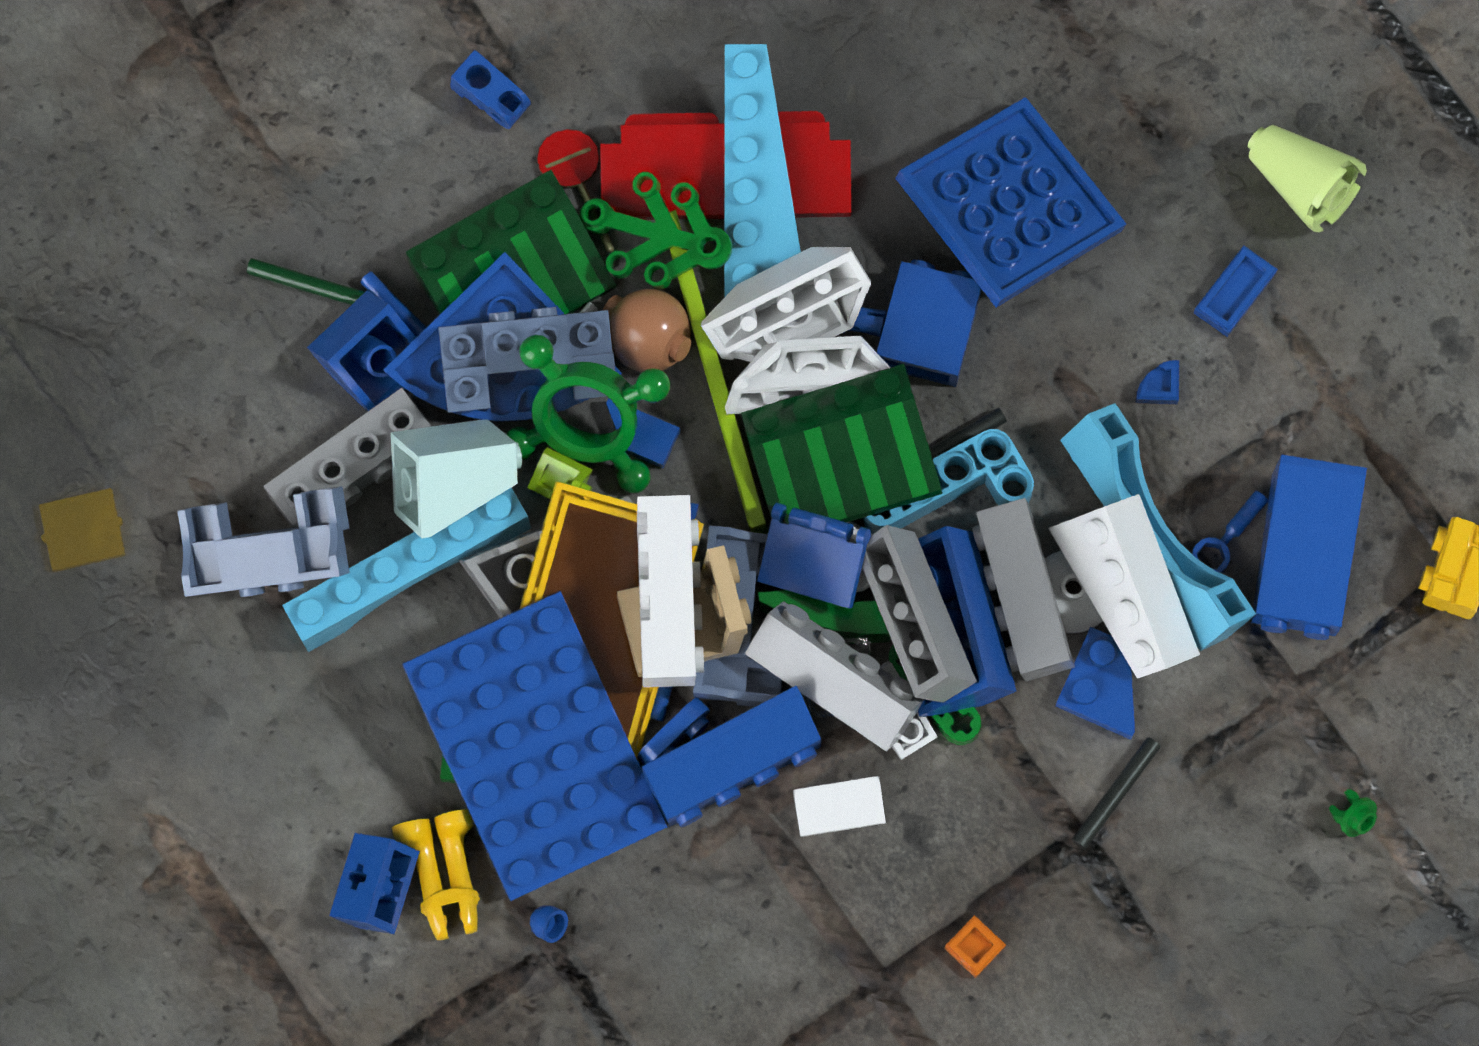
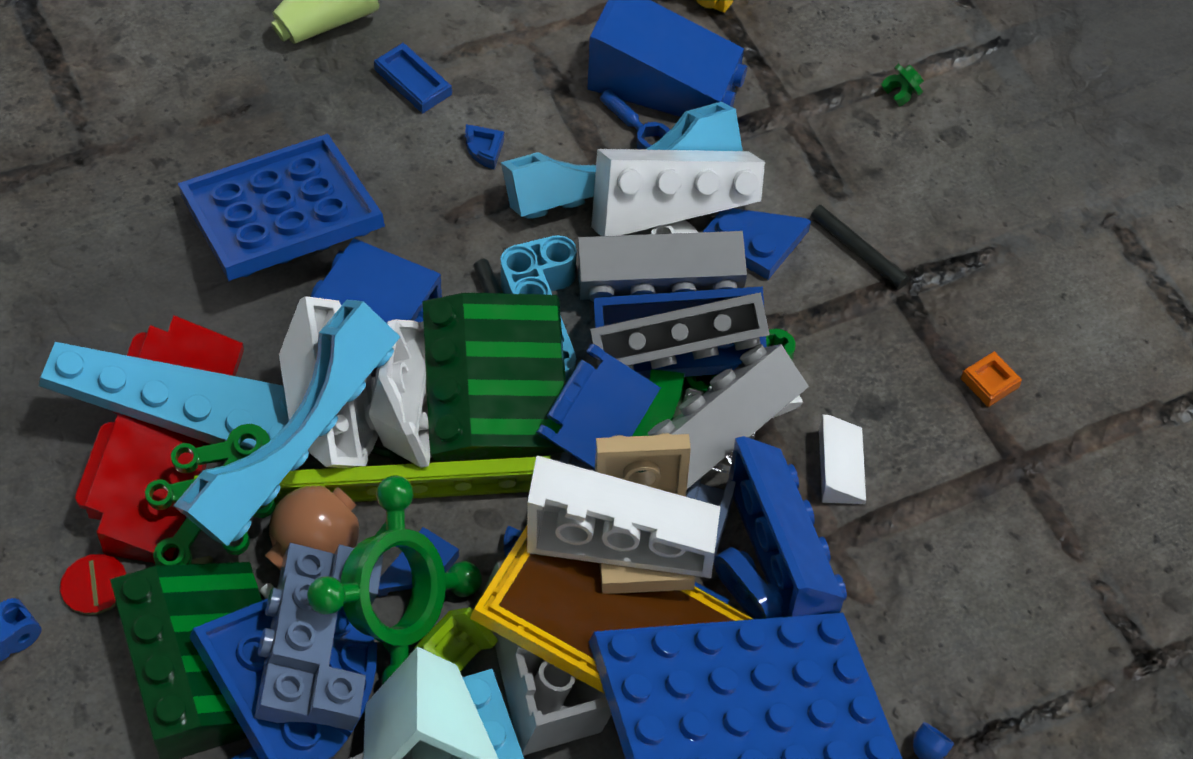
camera: 85 degrees left, 20 degrees down
none -> medium azure arch [174,300,400,546]

